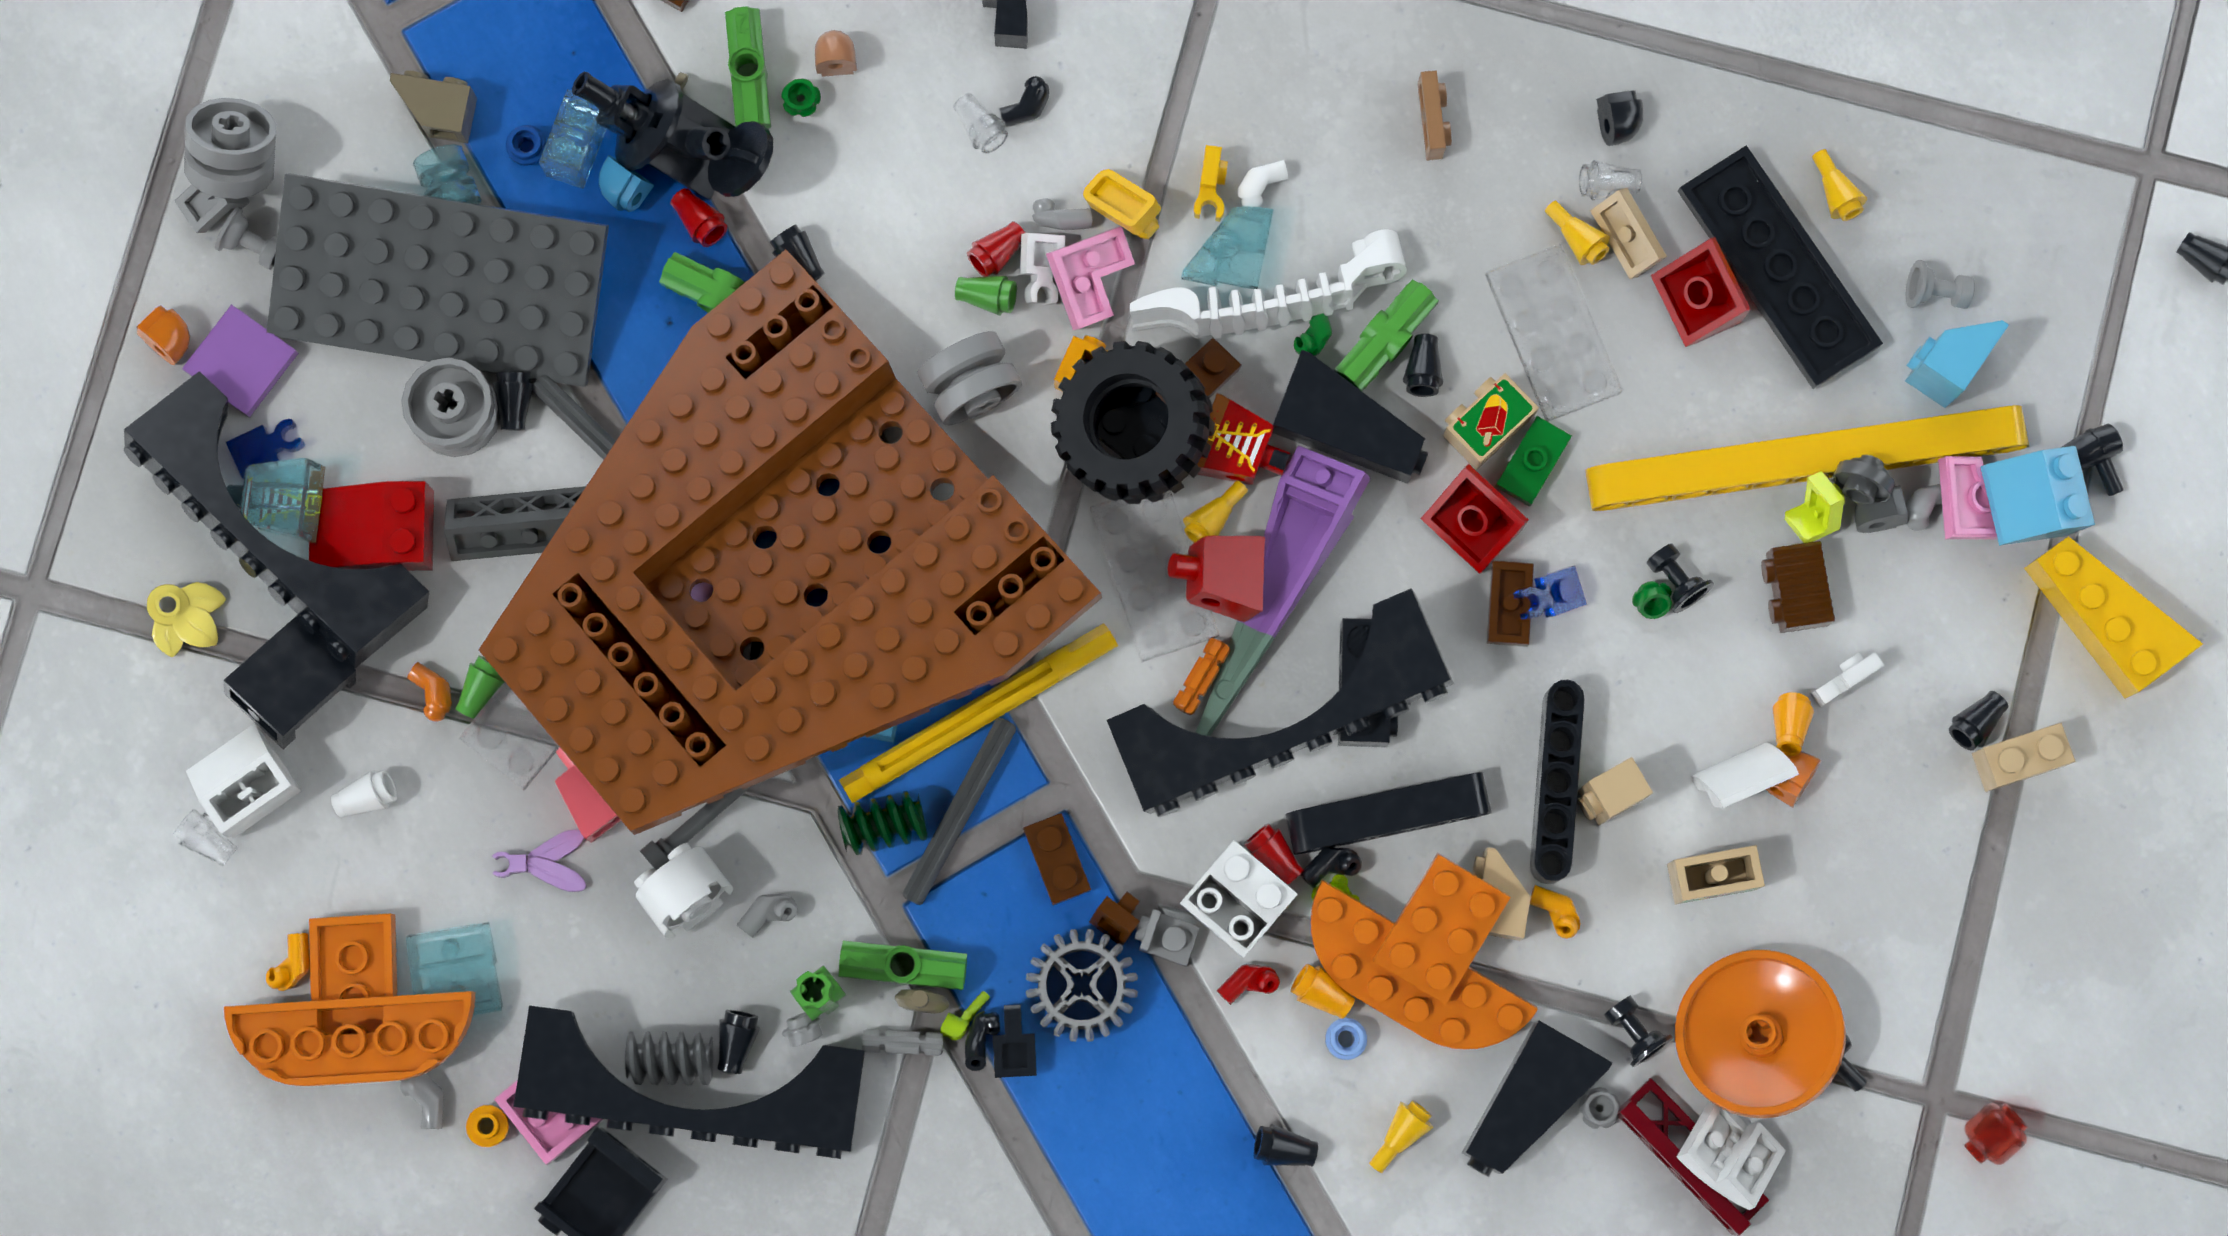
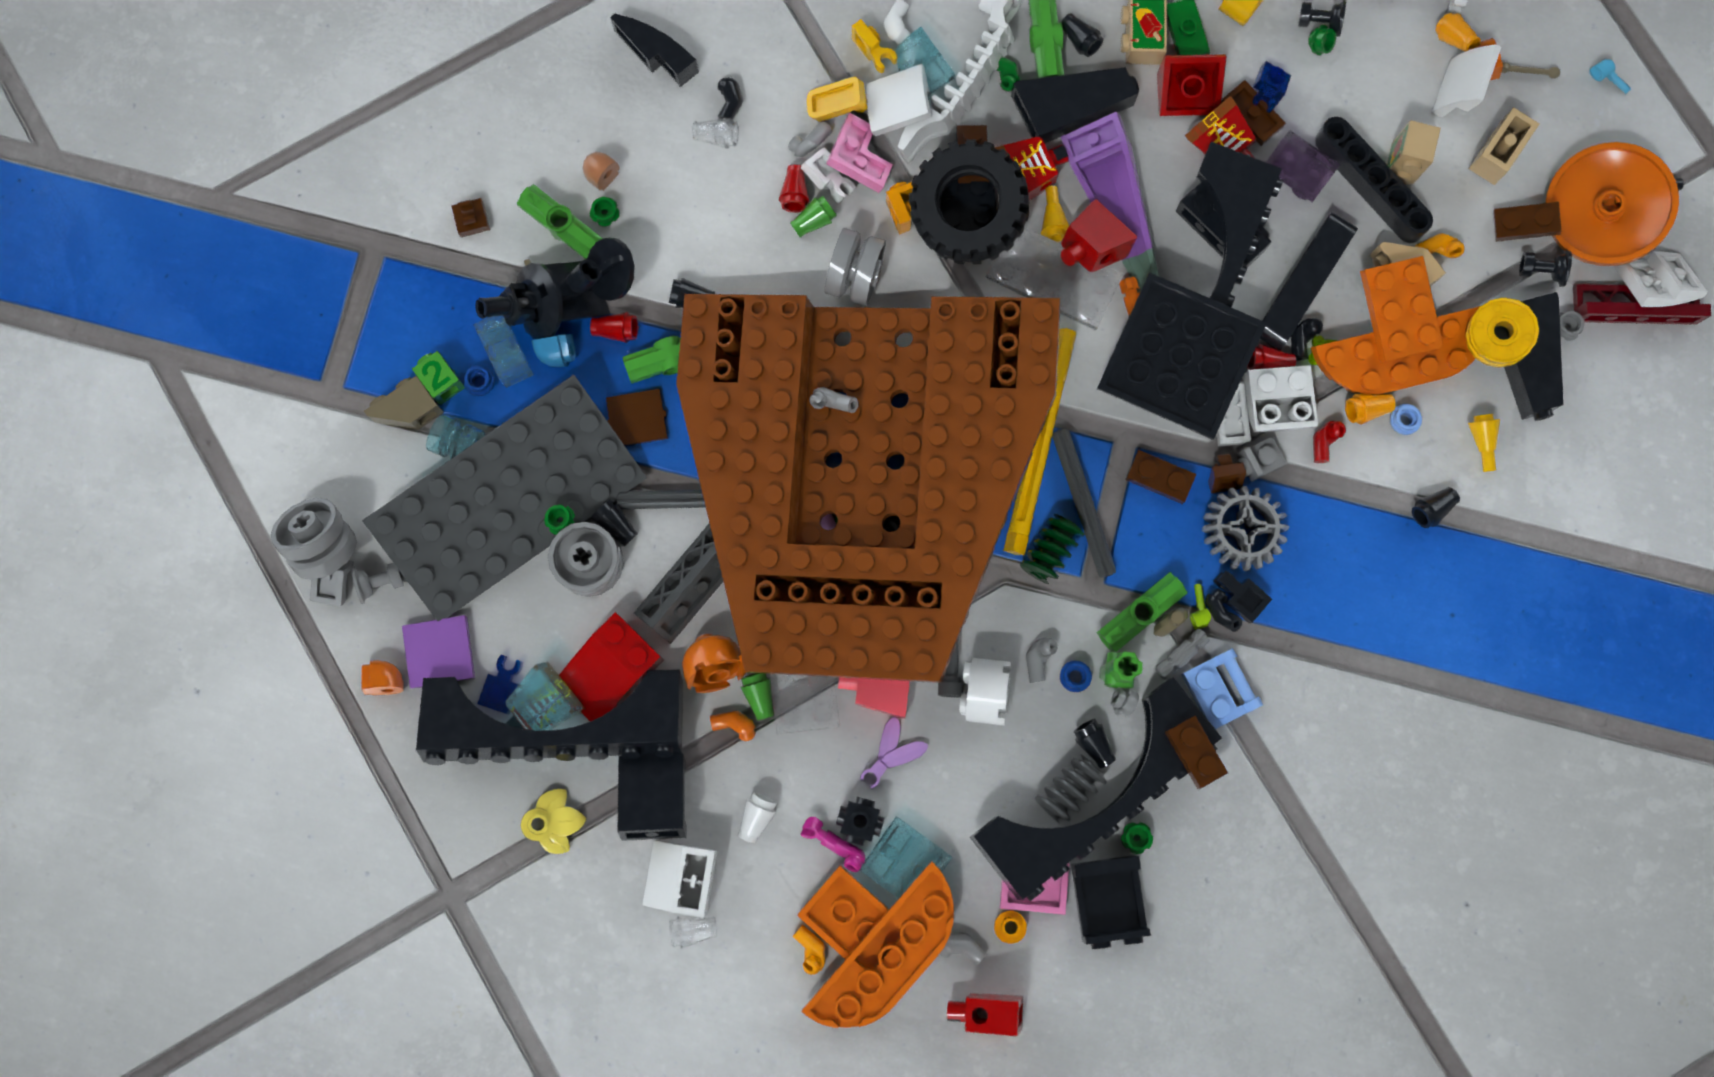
camera: 45 degrees left, 0 degrees up
none -> bright green brick [412,351,465,405]
none -> green plate [544,504,575,535]
none -> reddish brown piece [606,389,668,446]
none -> orange cylinder [682,634,746,693]
none -> dark pink arm [801,817,866,872]
none -> light grey arm [809,387,858,413]
none -> black brick [836,797,884,846]
none -> white slope [866,64,932,136]
none -> red torso [947,993,1023,1036]
none -> blue plate [1060,660,1092,693]
none -> black plate [1097,272,1267,440]
none -> green plate [1121,822,1153,854]
none -> reddish brown plate [1165,716,1228,790]
none -> light blue plate [1181,648,1263,729]
none -> torso [1185,96,1257,158]
none -> white plate [1217,381,1251,447]
none -> clear purple brick [1266,130,1340,203]
none -> yellow wheel [1465,297,1539,368]
none -> reddish brown plate [1493,202,1562,242]
none -> dark tan hinge [1501,62,1561,79]
none -> medium azure hand [1590,59,1631,94]

